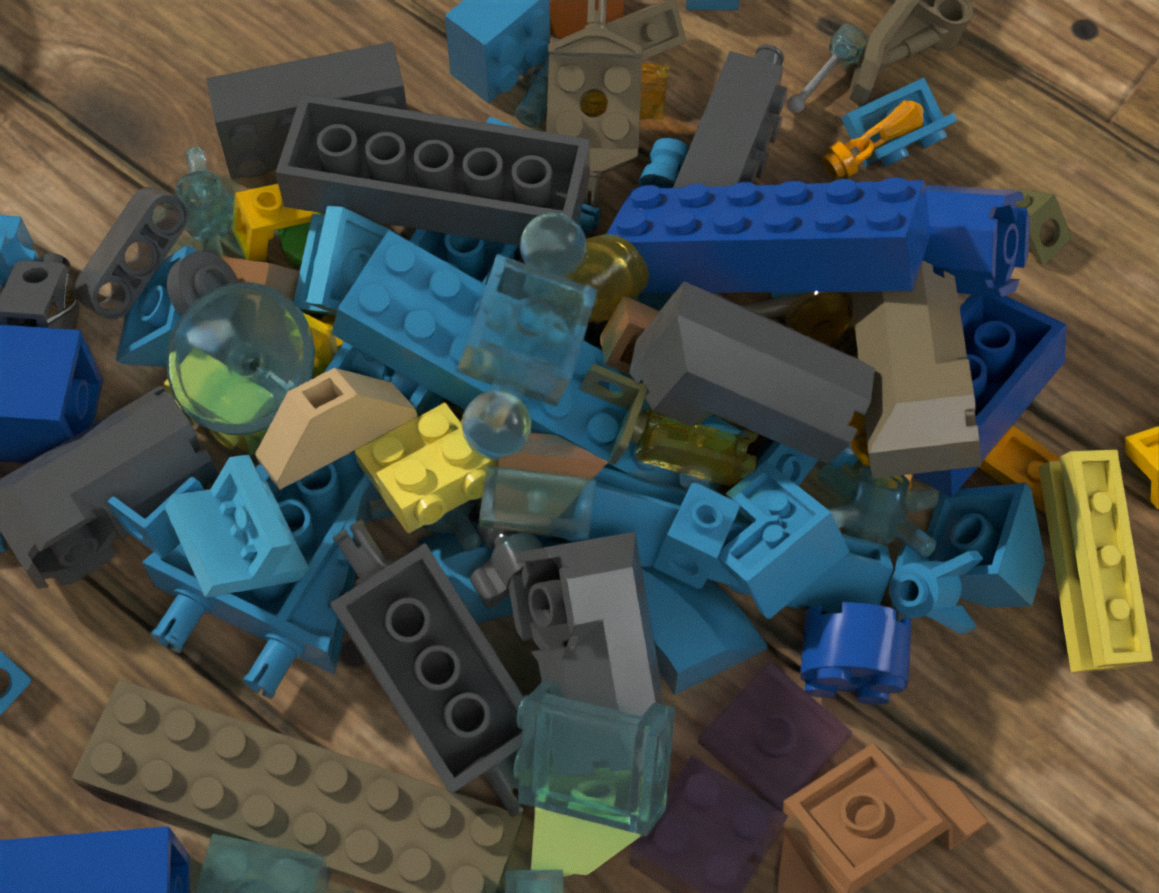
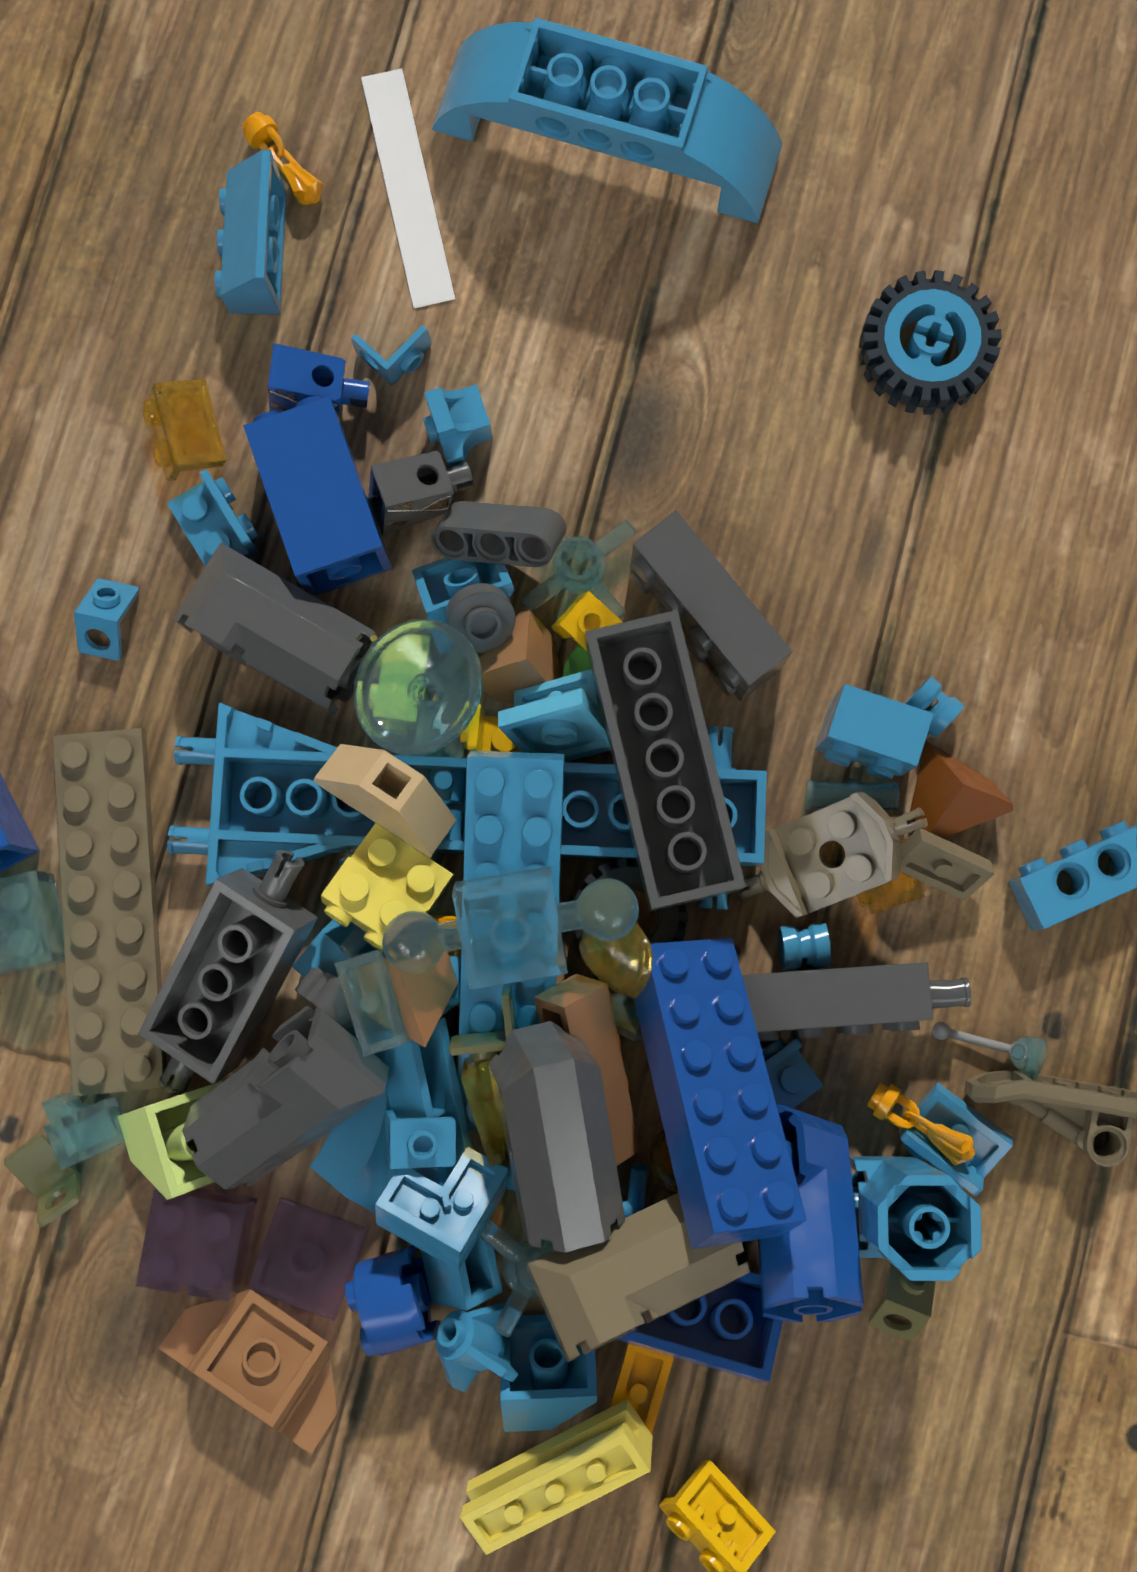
camera: 70 degrees right, 20 degrees up
dark azure bracket [107,477,204,559] -> none
medium azure bracket [165,455,309,598] -> none
clear light blue panel [513,679,675,836] -> none
none -> dark azure brick [850,1156,982,1281]

